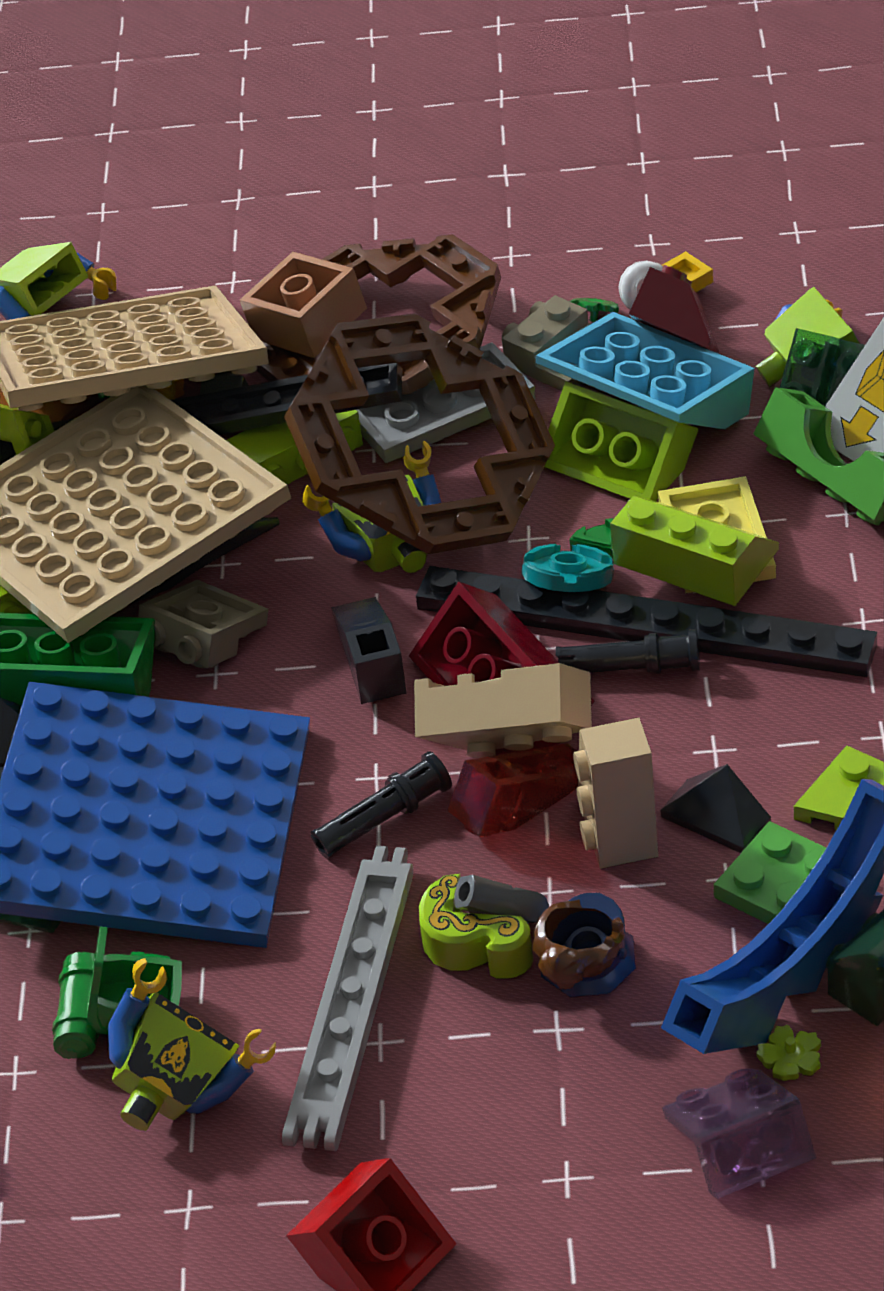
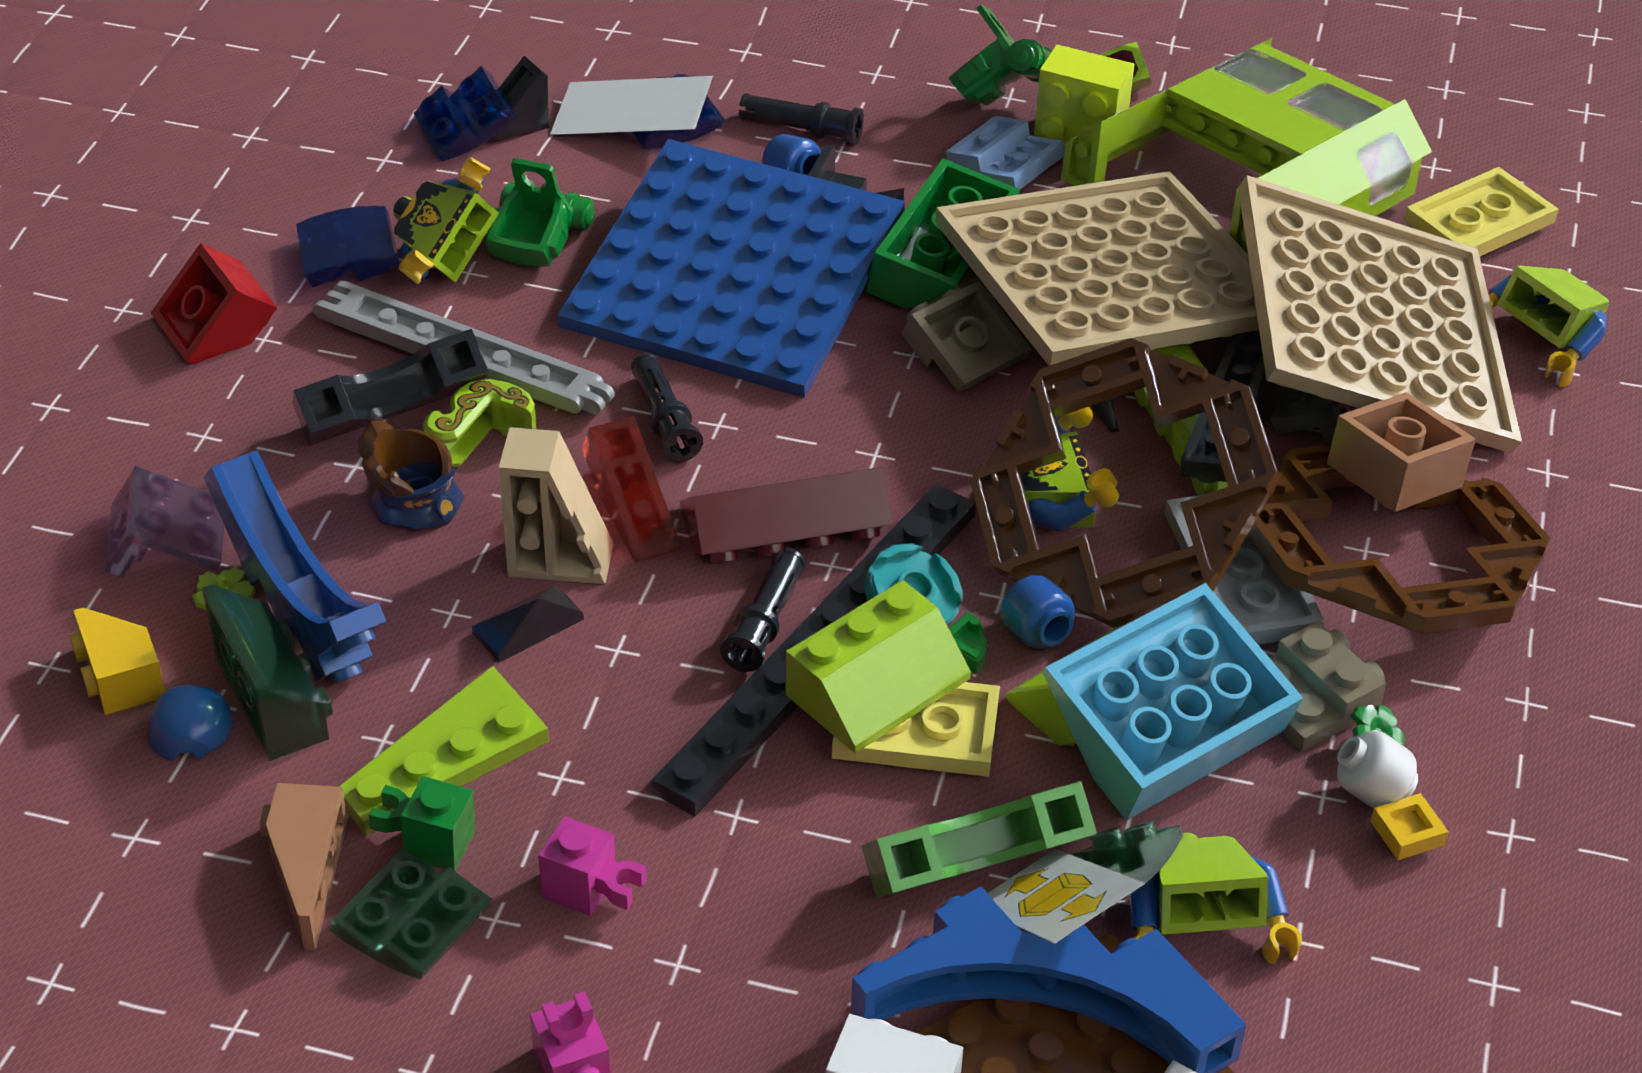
camera: 100 degrees right, 0 degrees up
black slope [331,597,407,704] -> none
tan wedge [414,663,592,758] -> none
dark grey bar [454,875,549,924] -> none
dark red slope [629,265,719,353] -> none
bright green plate [714,821,826,924] -> none
none -> black arch [292,329,489,446]
none -> clear blue slope [296,206,400,288]
none -> blue head [1001,575,1075,650]

